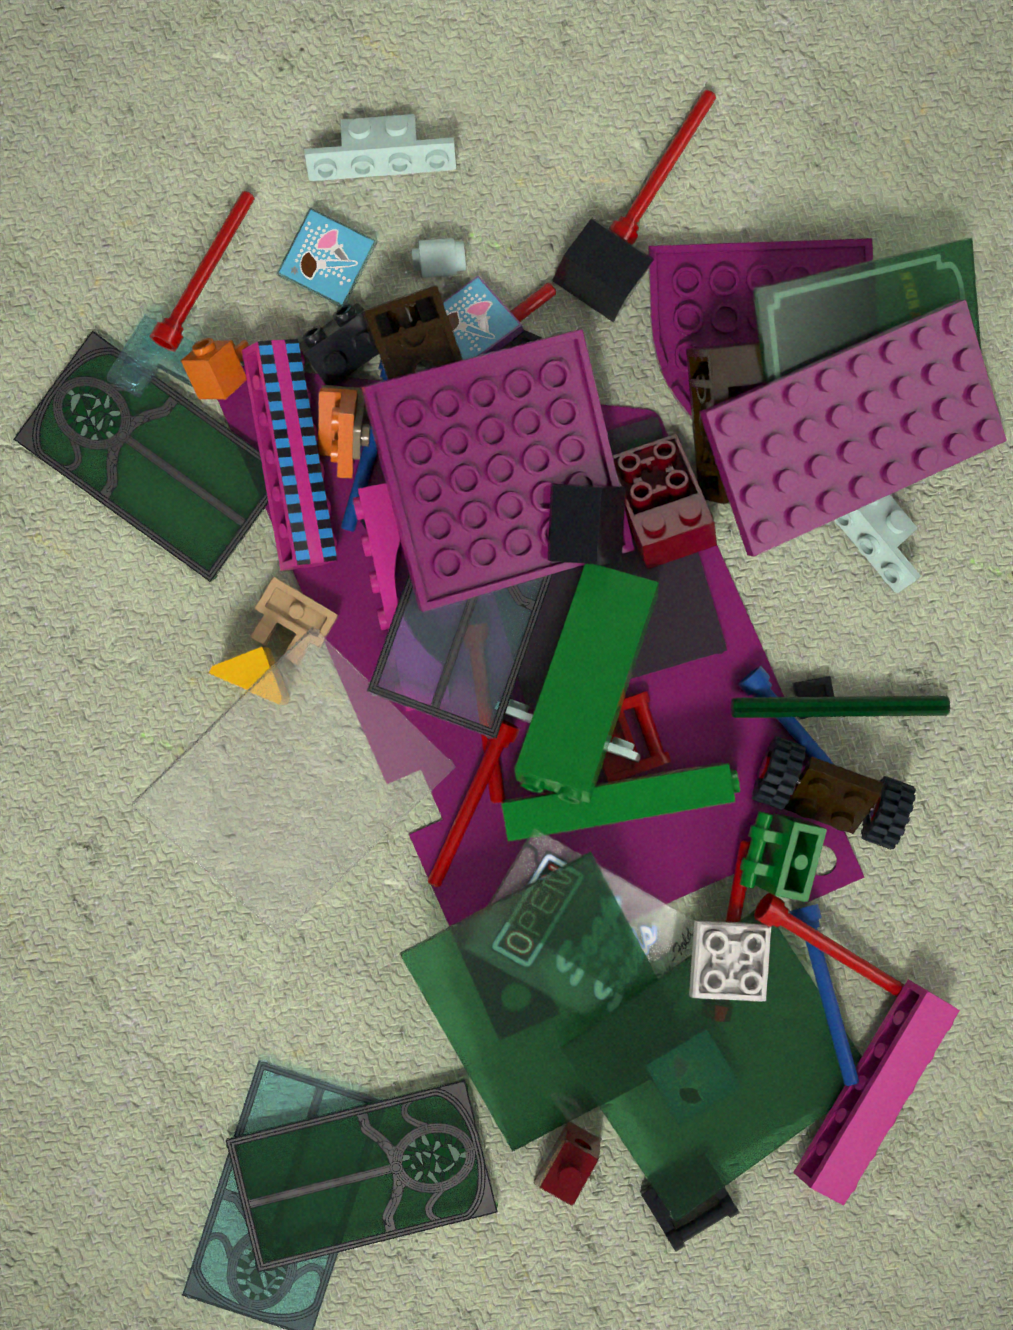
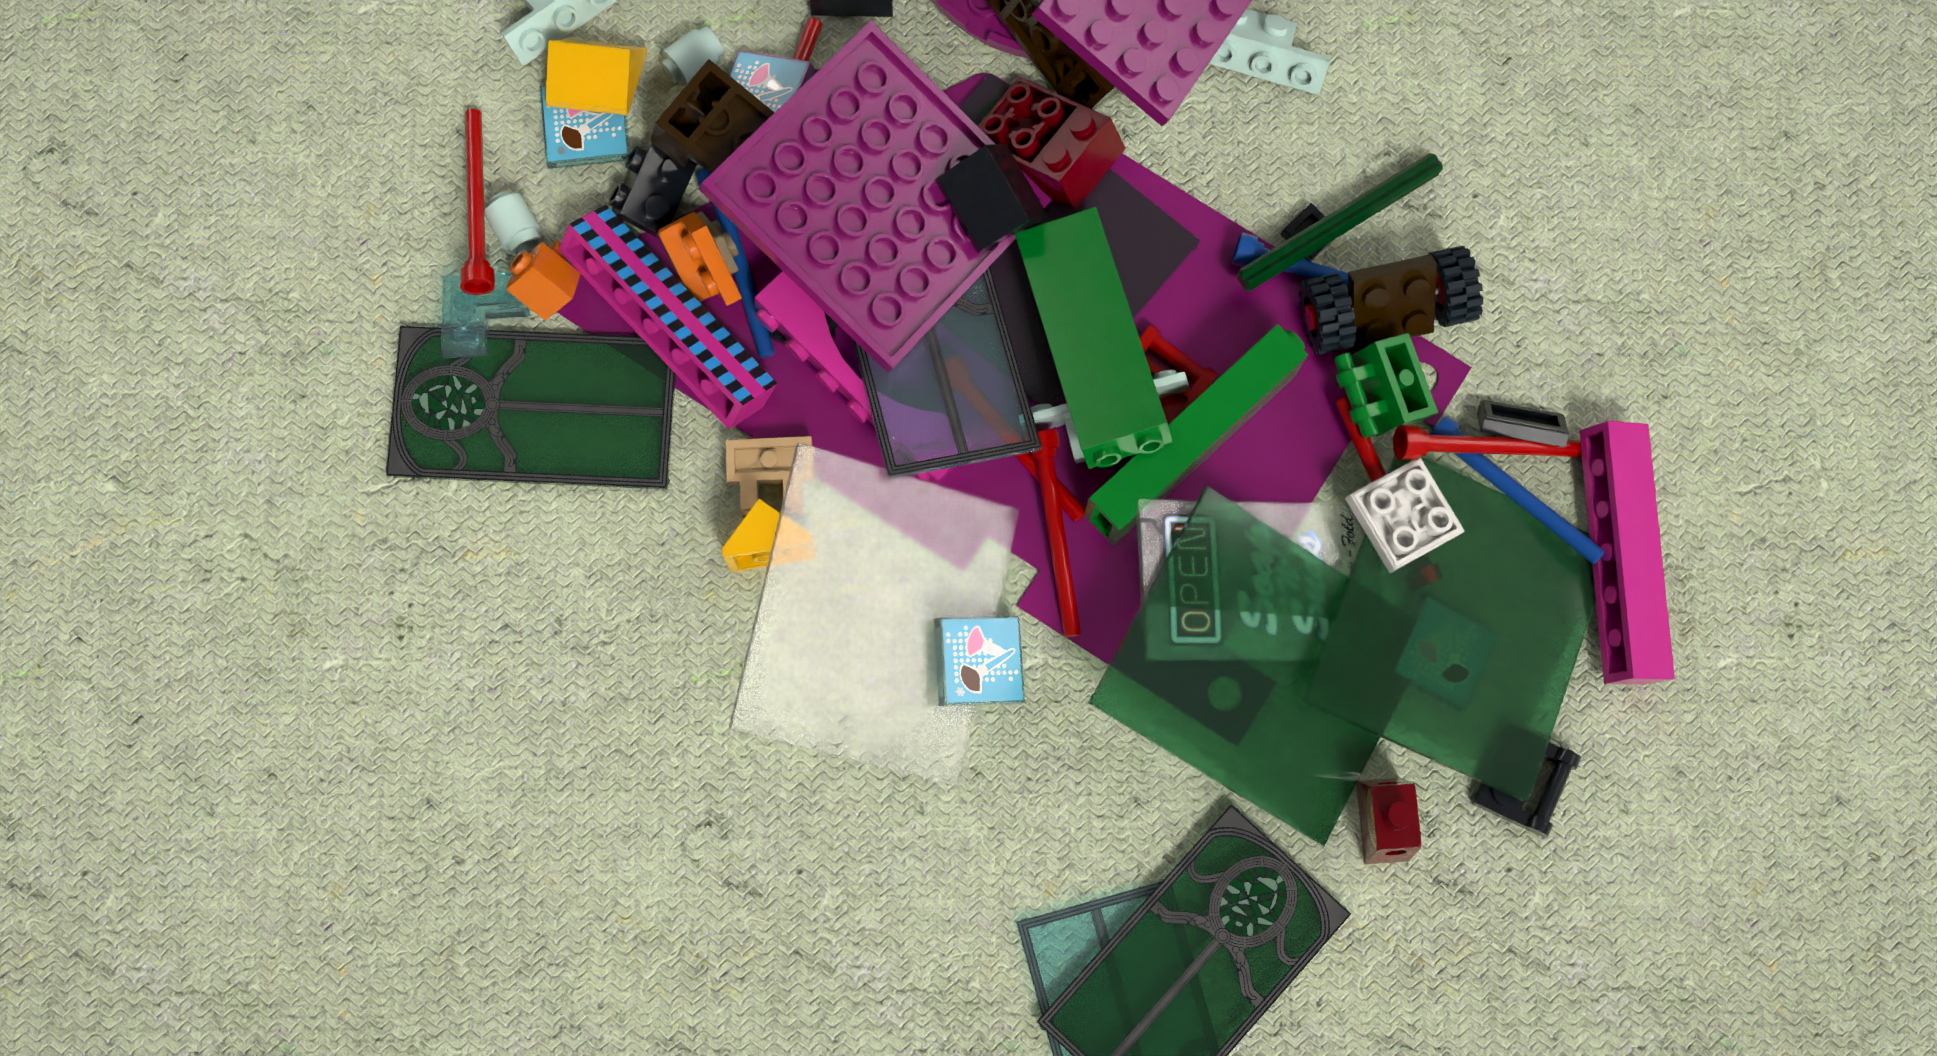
camera: 35 degrees left, 10 degrees down
none -> light aqua brick [484,191,542,257]
none -> yellow slope [546,38,648,115]
none -> tile [934,616,1025,706]
none -> black tile [1477,400,1569,447]

